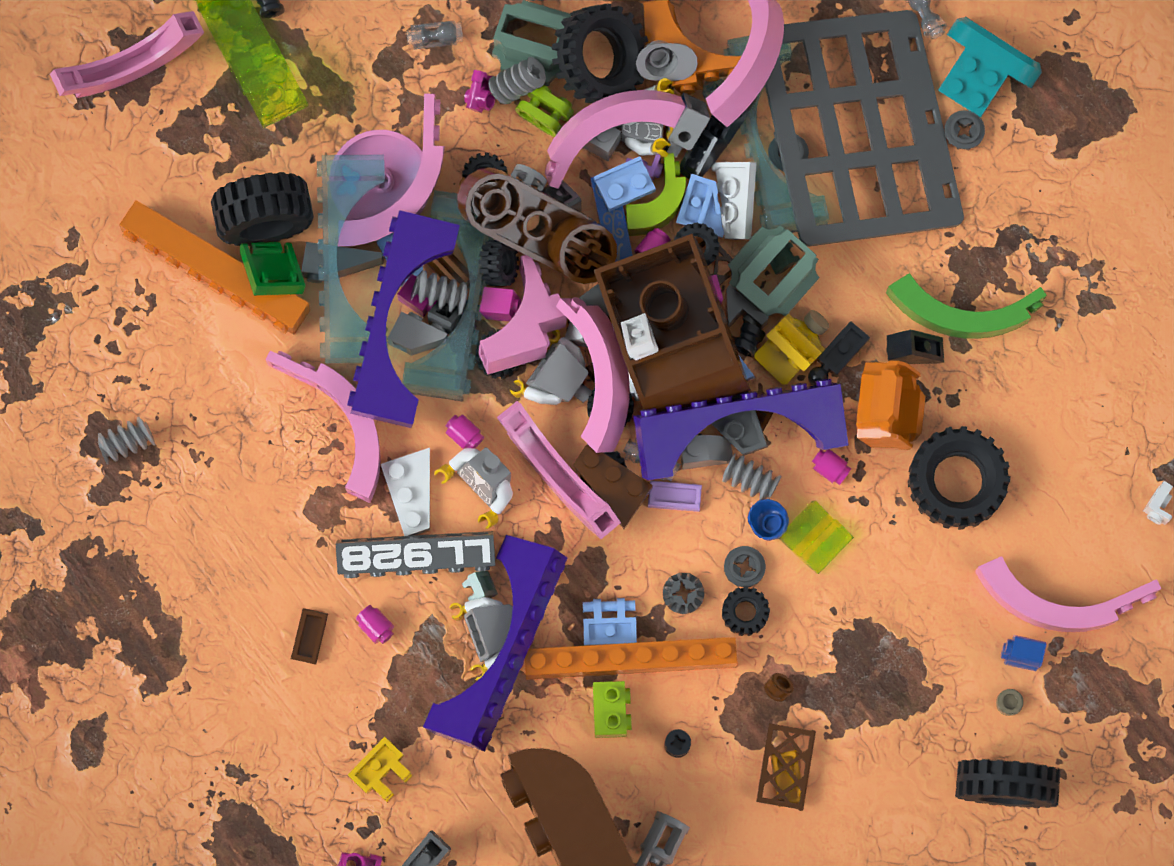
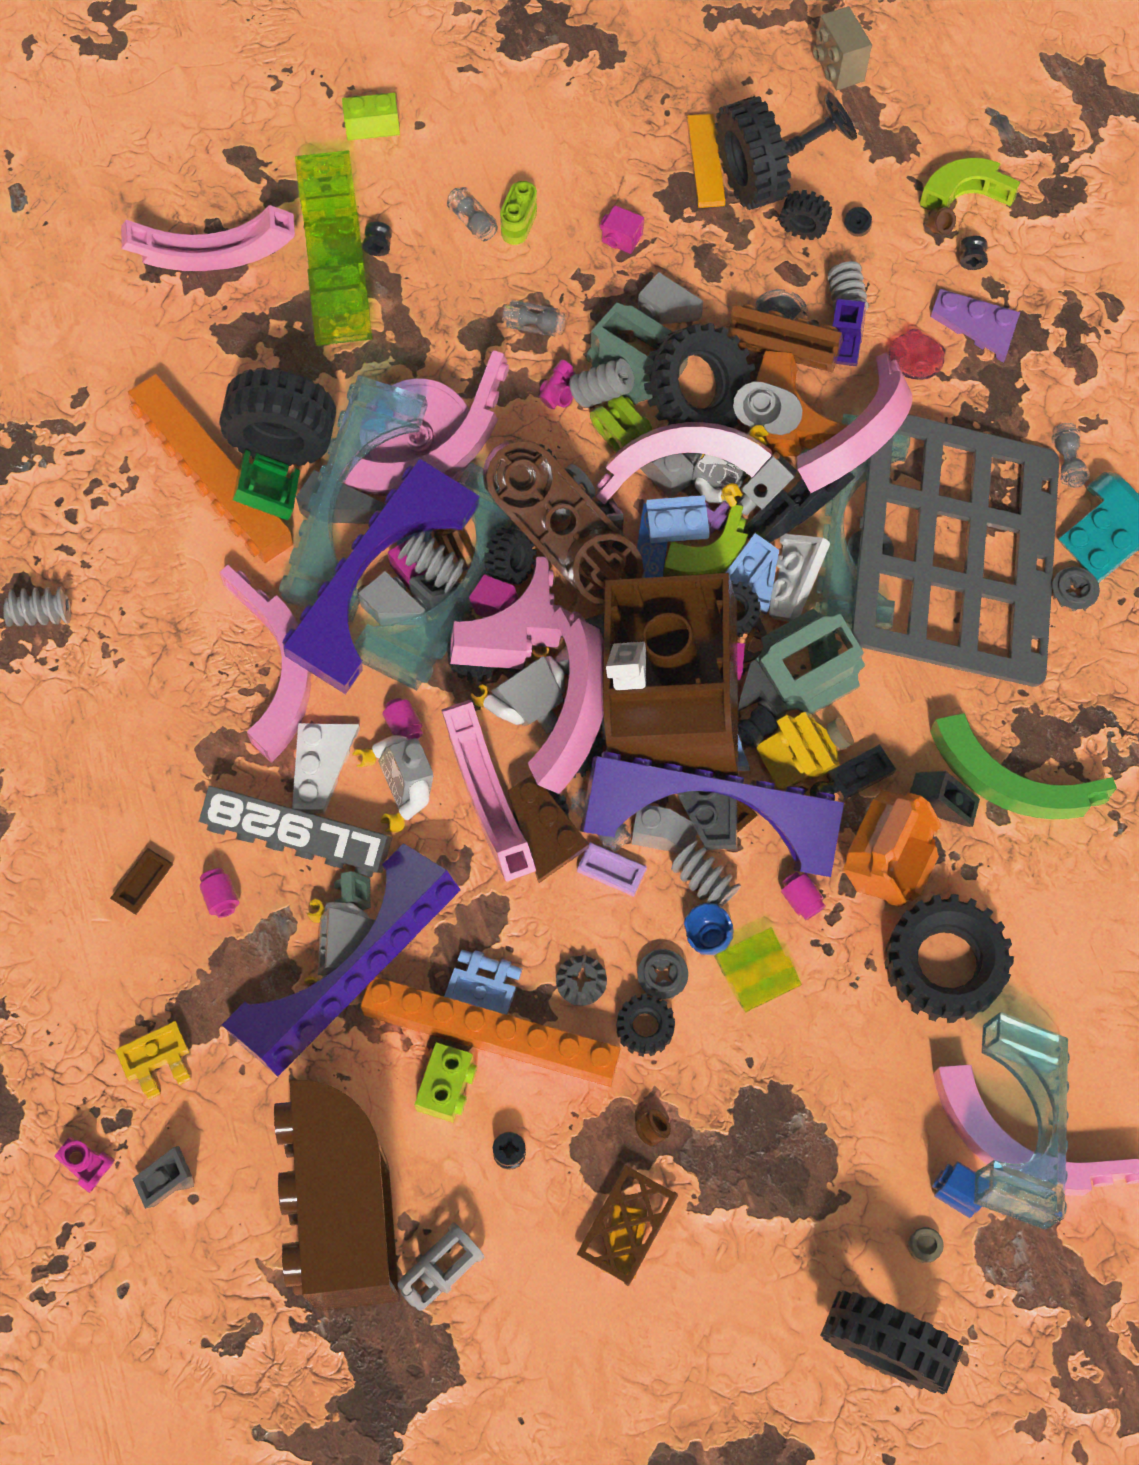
camera: 20 degrees right, 10 degrees down
none -> clear light blue arch [974,1012,1070,1230]

